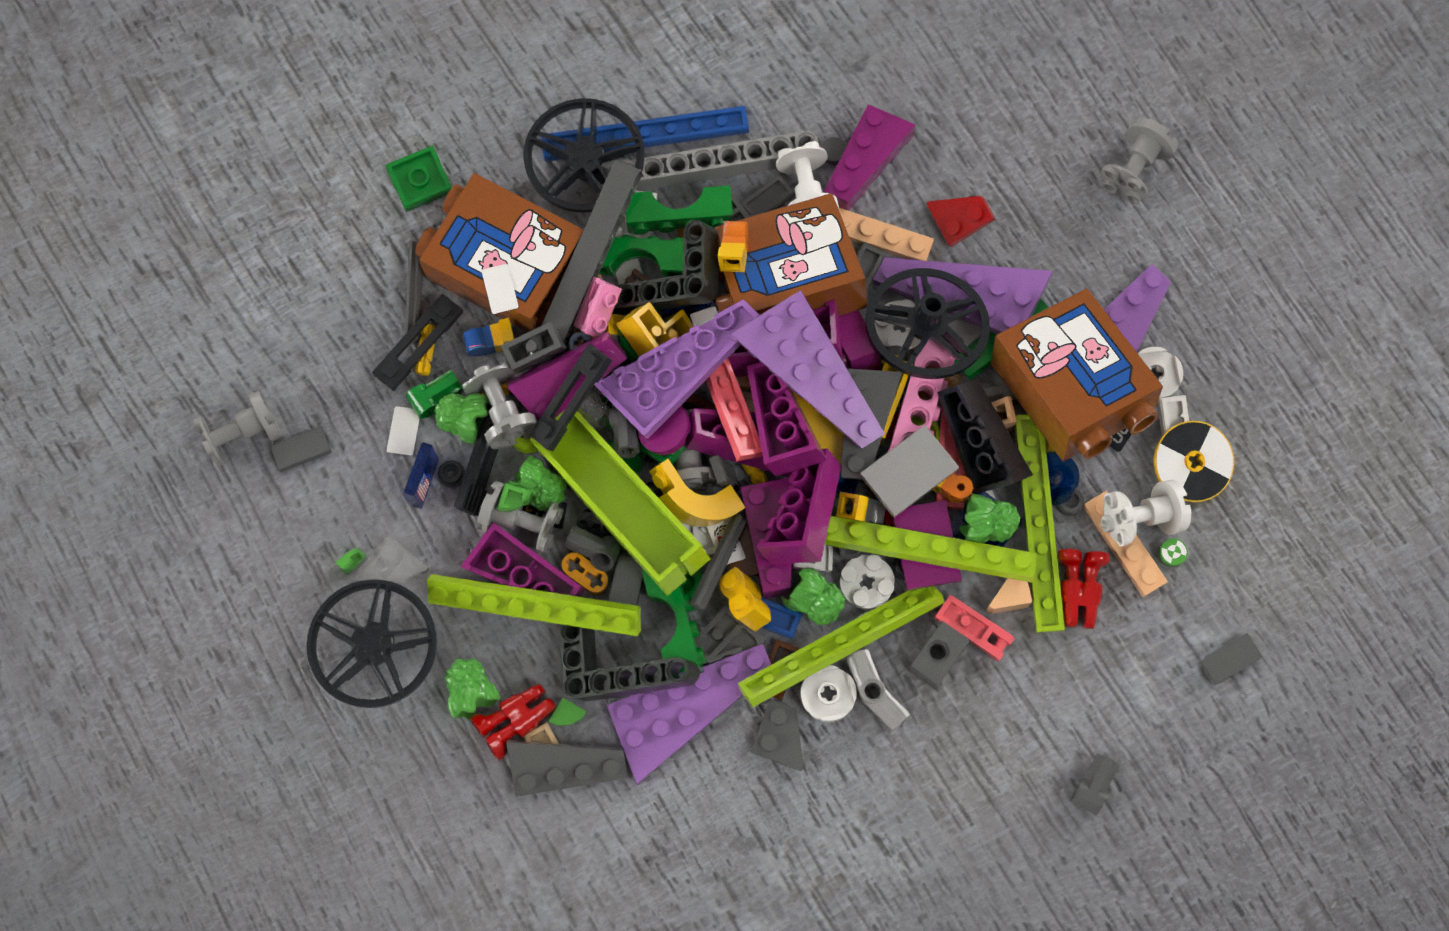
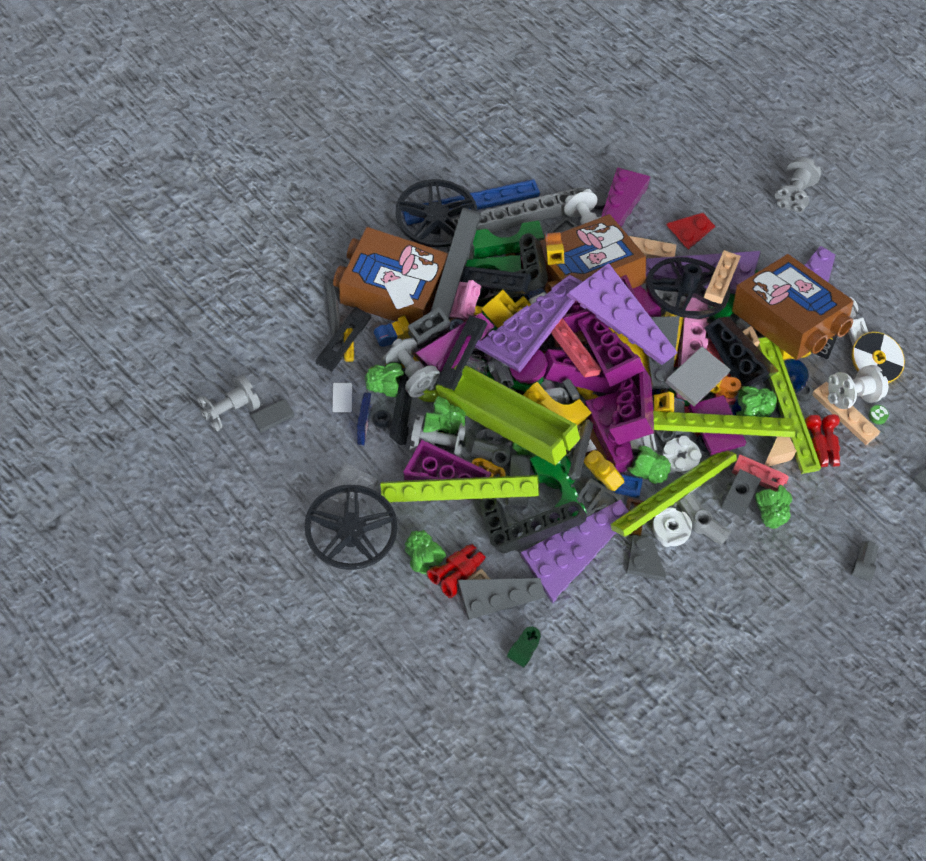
camera: 15 degrees left, 15 degrees down
bright green tile [335,548,366,574] -> none
green tile [385,145,452,212] -> none
green piece [406,370,464,419] -> none
bright green tile [548,698,587,726] -> none
none -> black tile [460,266,531,294]
none -> dark green piece [506,626,541,668]
none -> light nougat plate [704,250,741,304]
none -> bright green hair [755,485,792,529]

